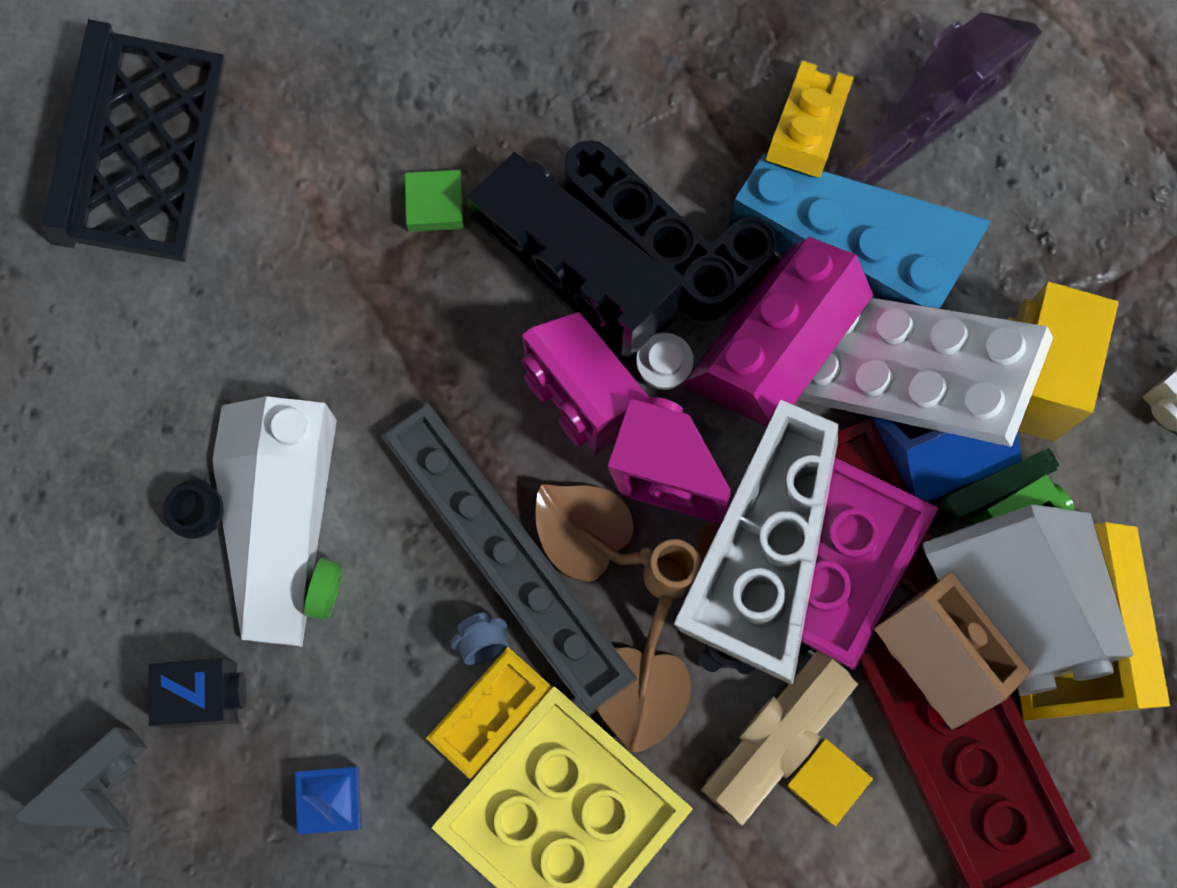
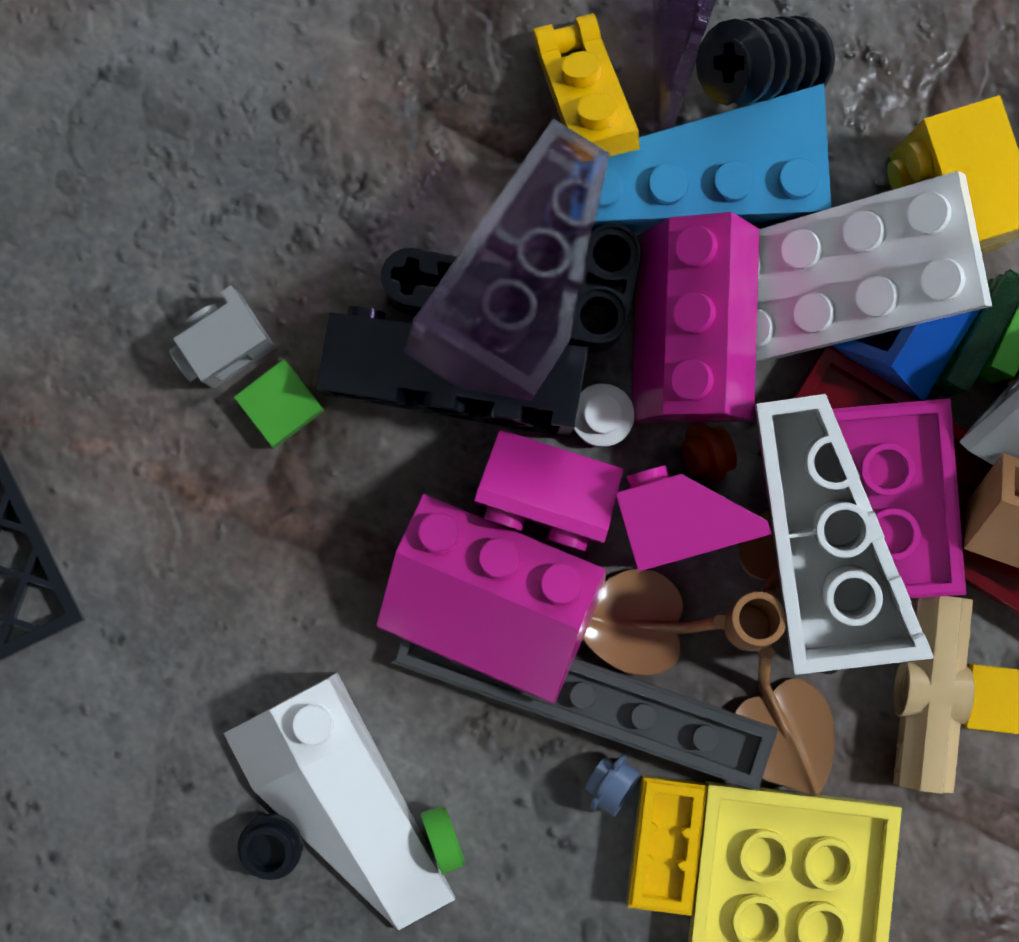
camera: 35 degrees left, 10 degrees up
none -> light grey brick [169,286,276,389]
none -> dark pink slope [376,494,606,705]
none -> clear purple wedge [404,119,610,401]
none -> dark orange plate [681,422,737,485]
none -> black piece [695,15,835,106]

